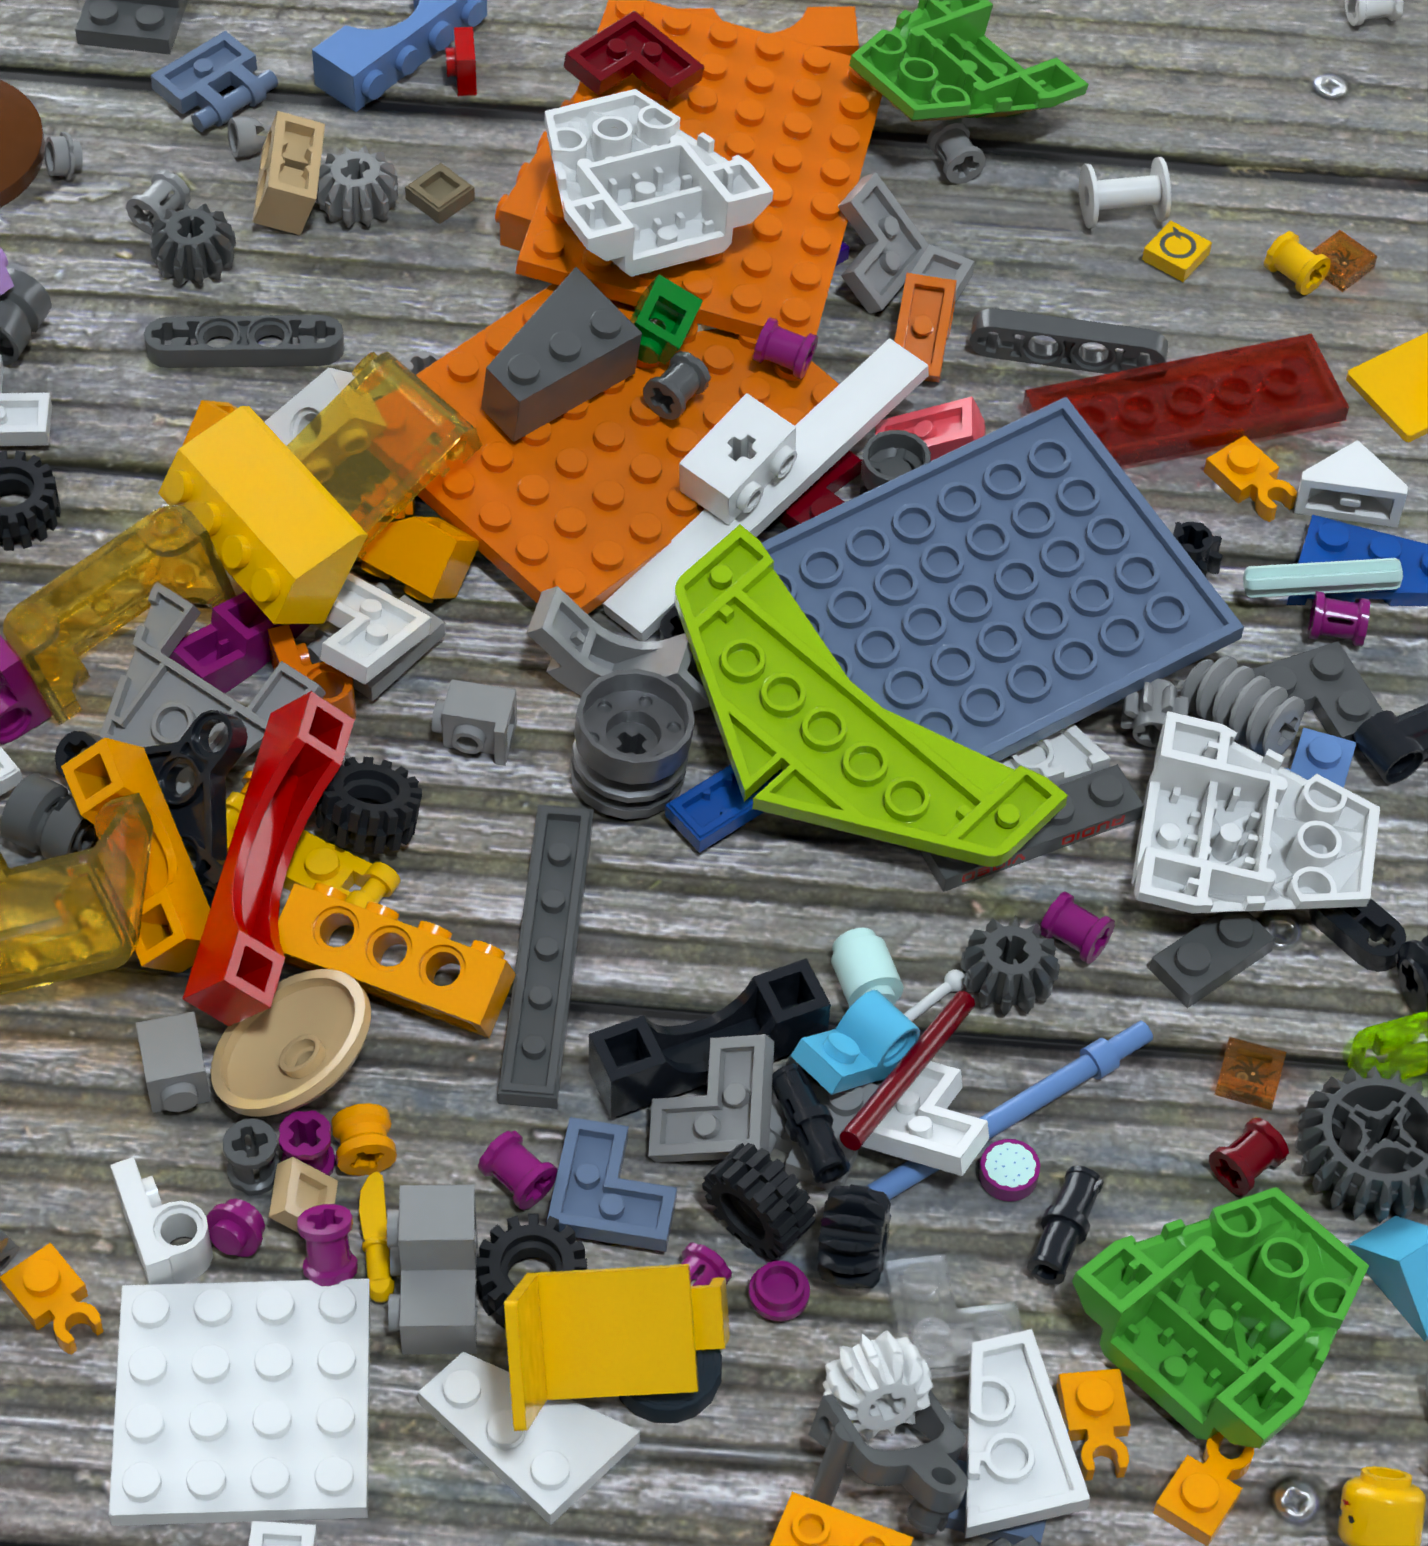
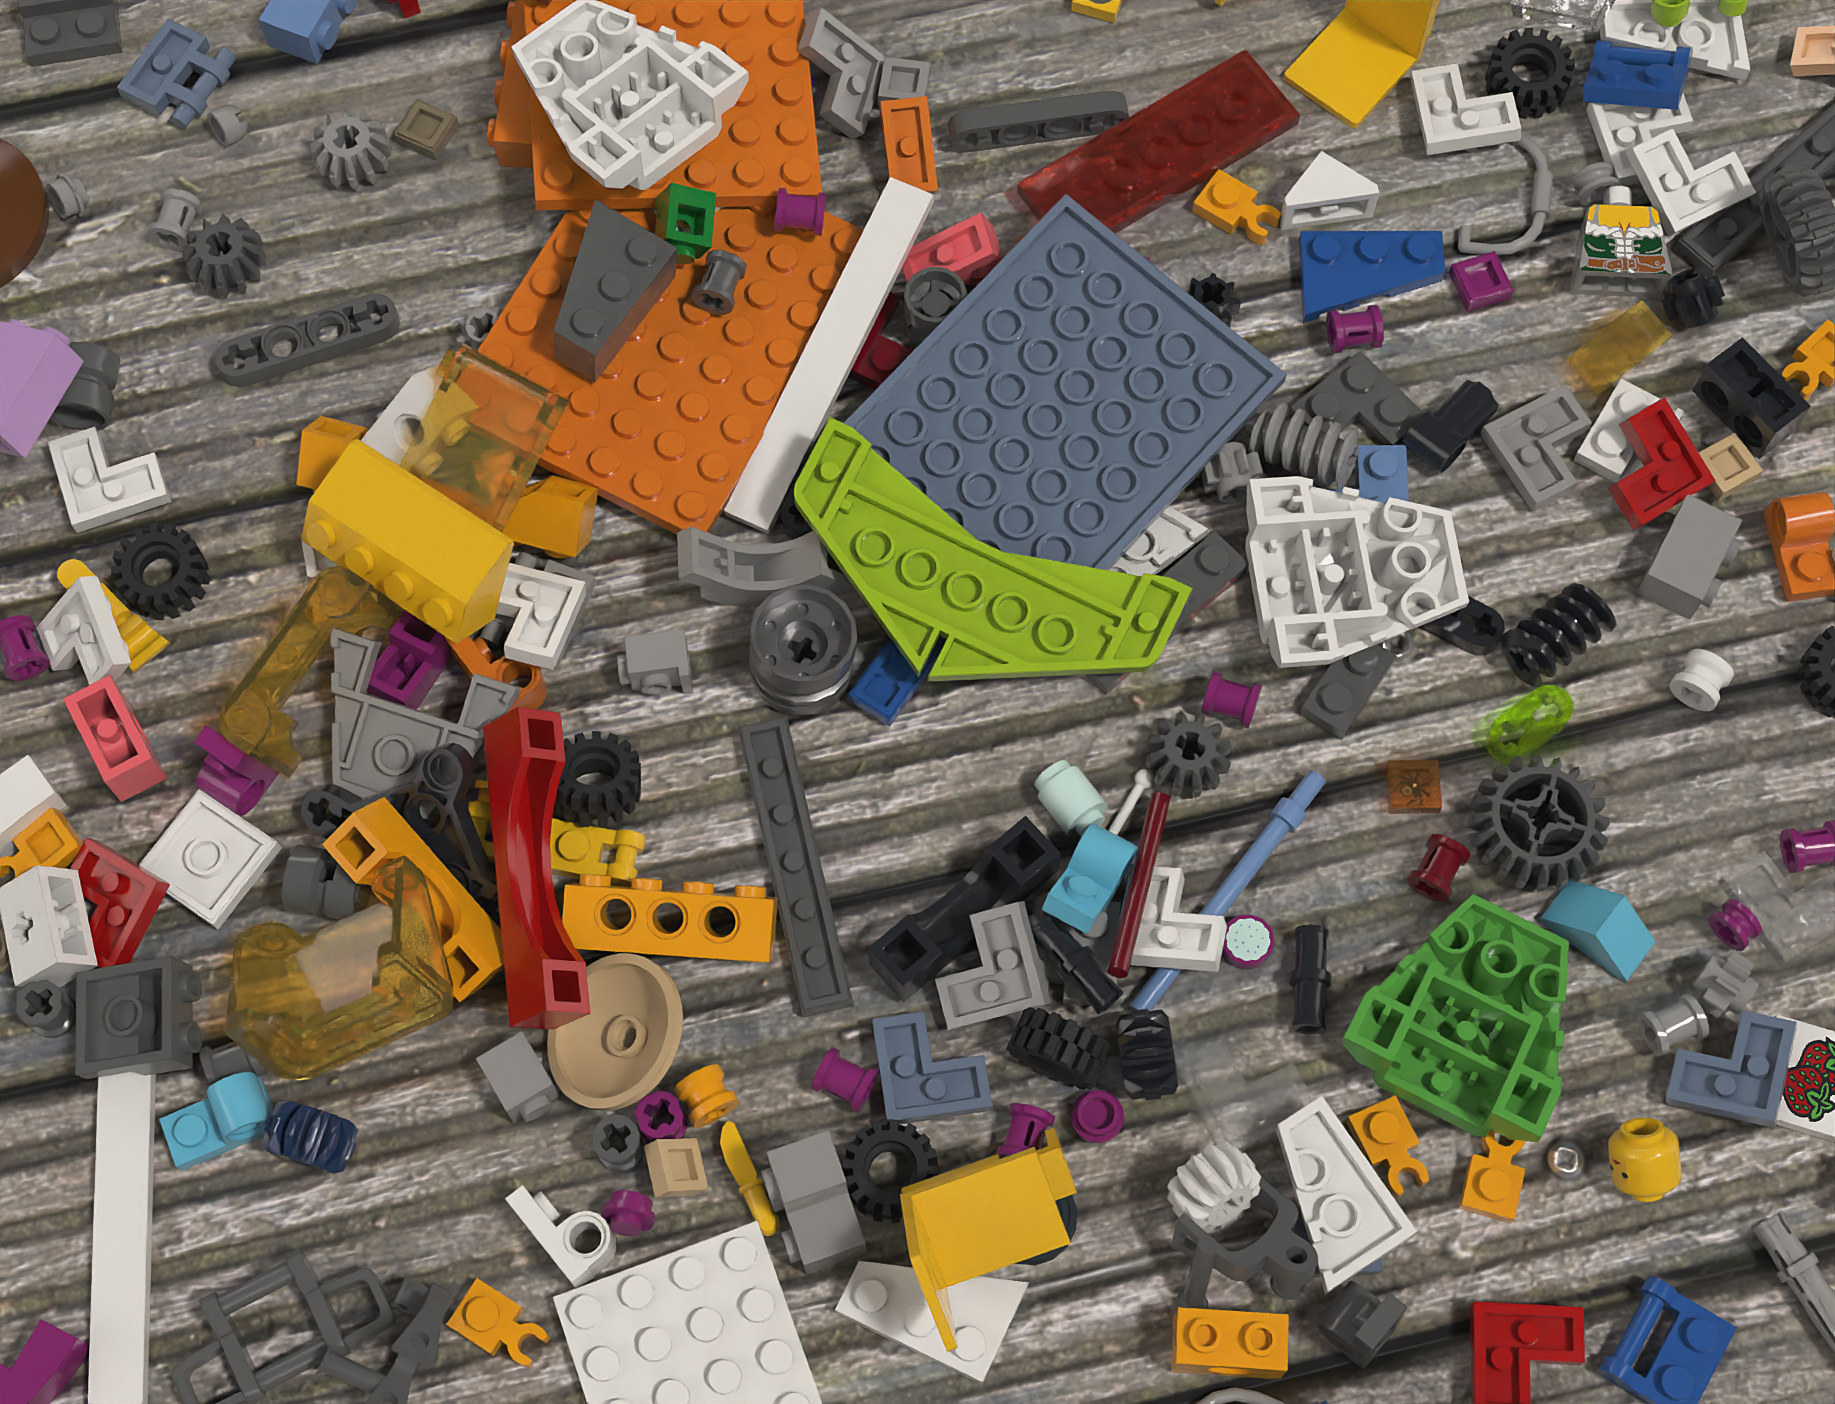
camera: 15 degrees left, 15 degrees up
tan brick [253,111,325,235] -> none
magenta bush [297,1204,358,1286] -> none
white brick [679,393,798,525] -> none
light aqua axle [1243,558,1403,598] -> none

